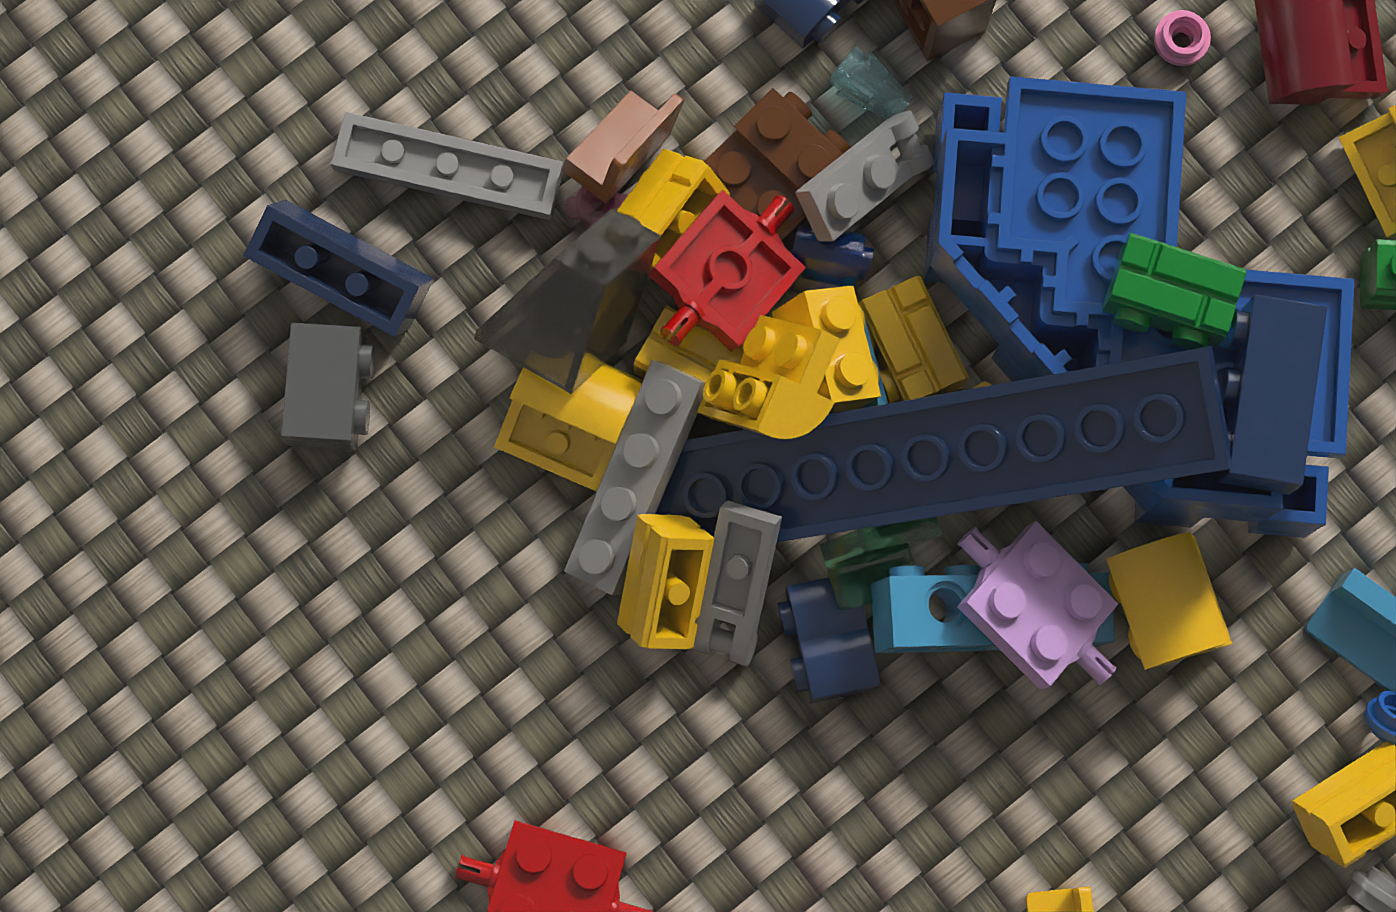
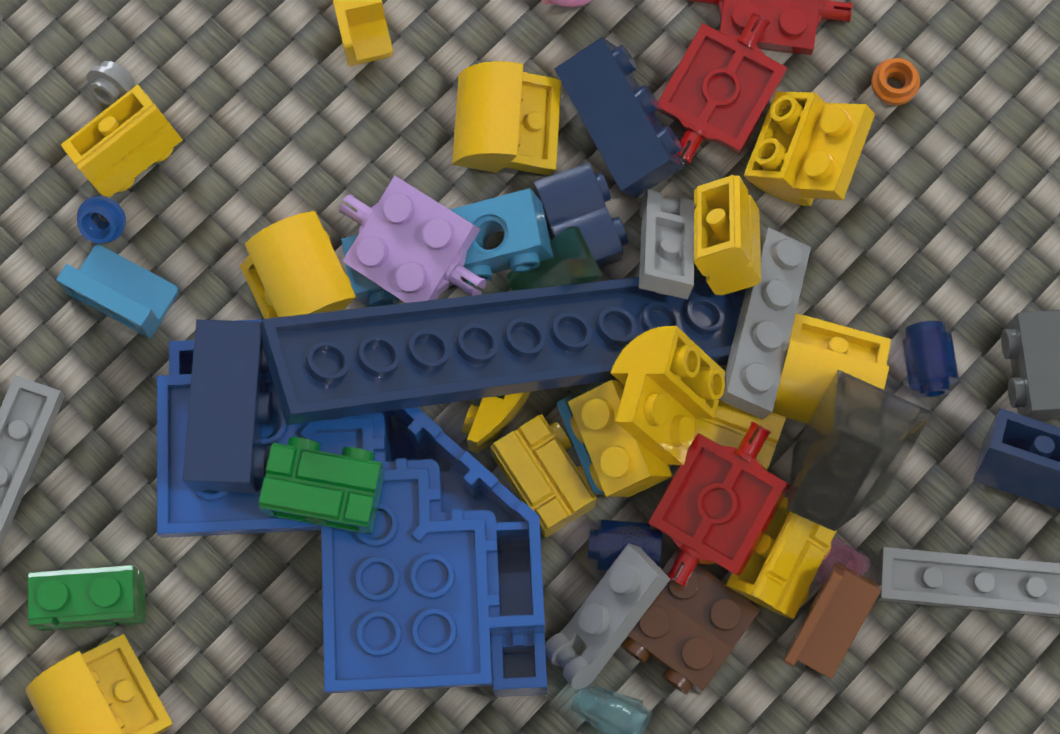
camera: 175 degrees right, 5 degrees down
none -> yellow brick [452,61,561,176]
none -> dark blue brick [554,37,684,198]
none -> red plate [657,13,787,164]
none -> yellow brick [743,91,875,207]
none -> orange plate [871,58,920,105]
none -> clear blue brick [902,321,959,398]

